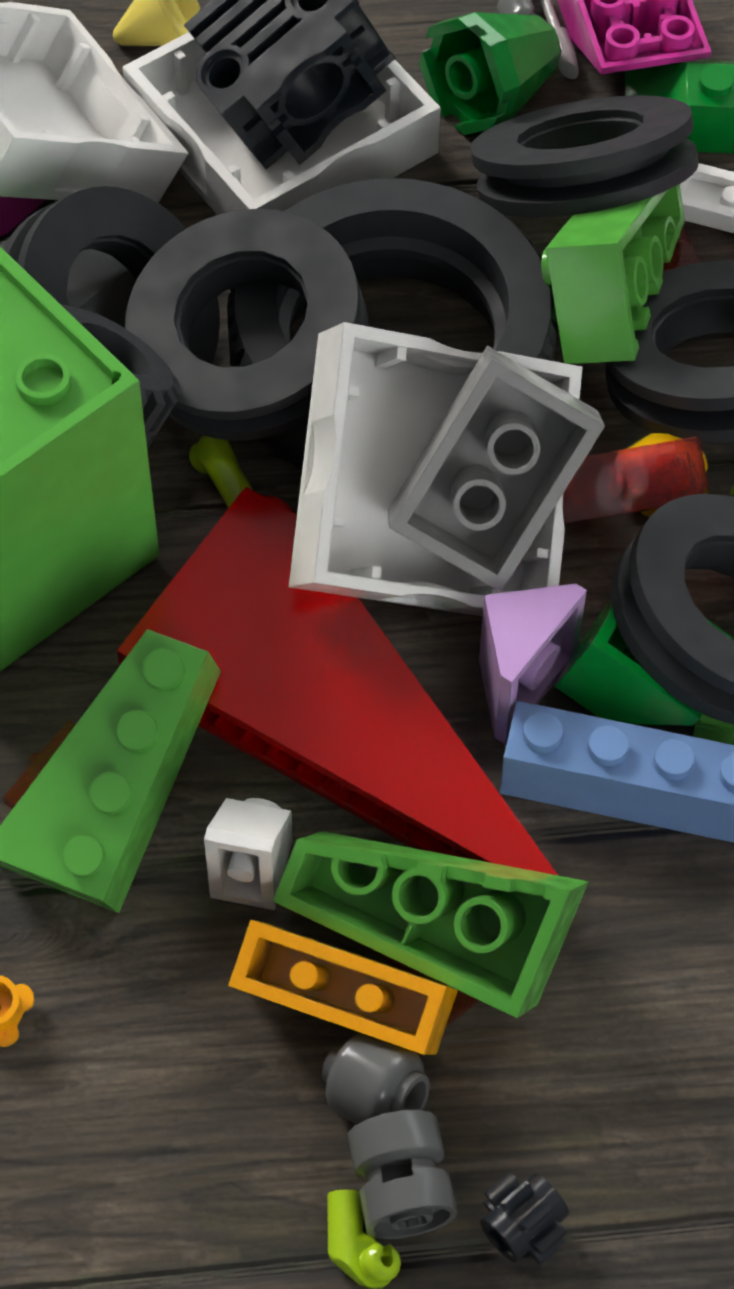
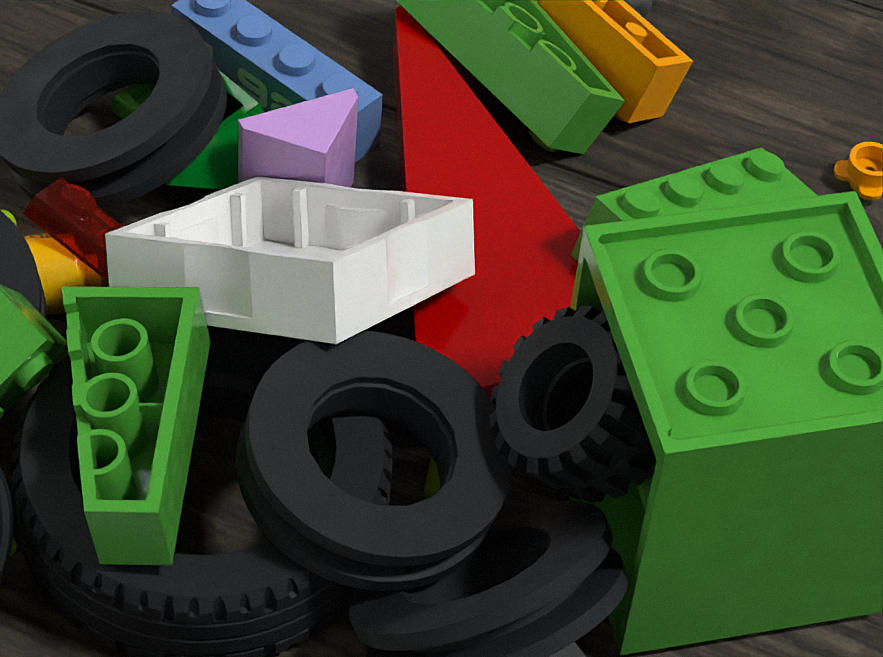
camera: 155 degrees left, 10 degrees down
white slope [204,798,293,910] -> none
light grey brick [388,346,605,592] -> none
none -> bright green wedge [62,286,210,566]

